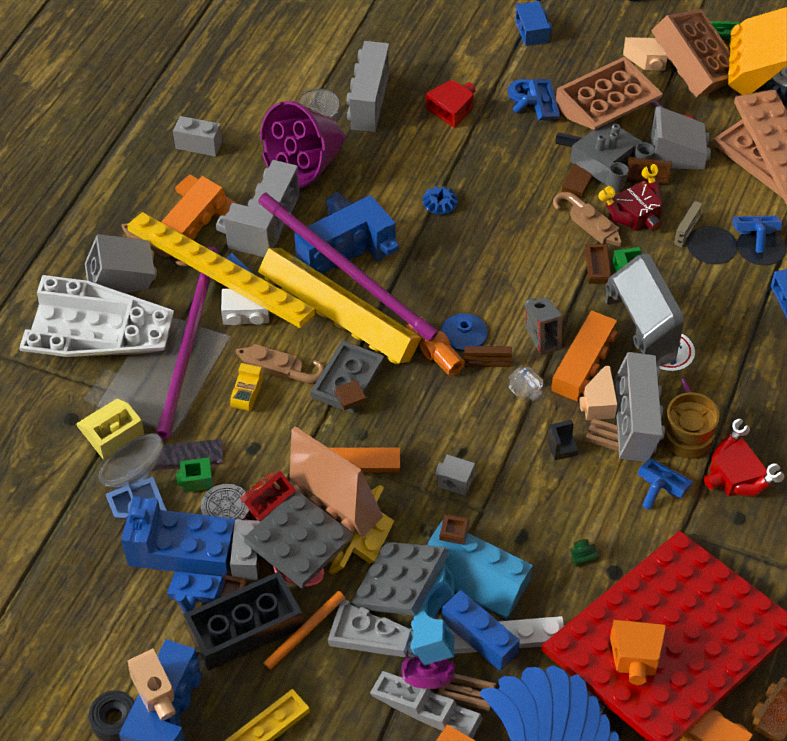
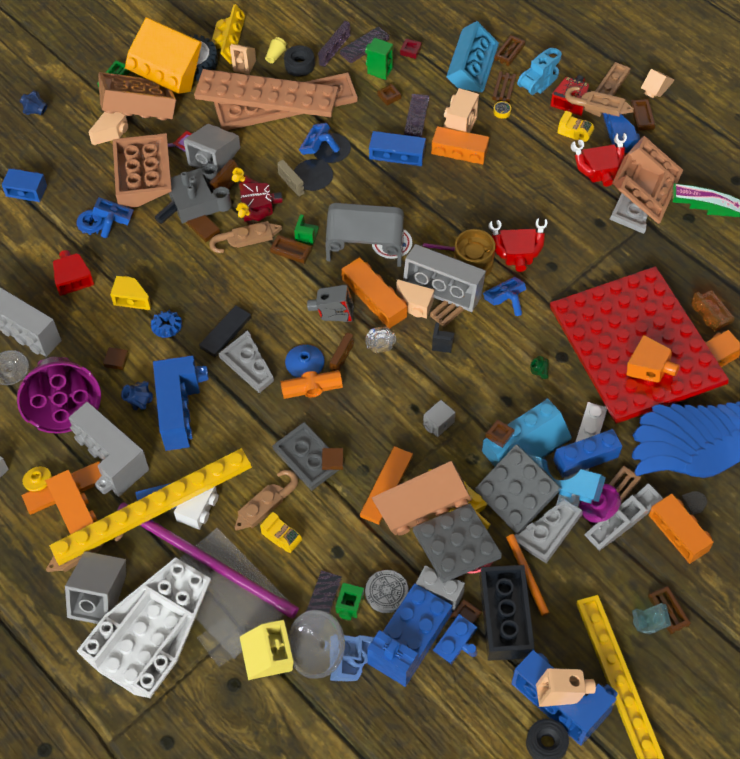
camera: 65 degrees left, 5 degrees up
red torso [240,471,296,521] -> none
magenta piece [258,192,439,342] -> none
yellow brick [258,248,422,364] -> none
none -> yellow piece [23,466,52,491]
none -> reddish brown tile [103,347,129,370]
none -> yellow slope [110,276,151,310]
none -> black tile [199,305,251,358]
none -> light grey wing [219,330,274,393]

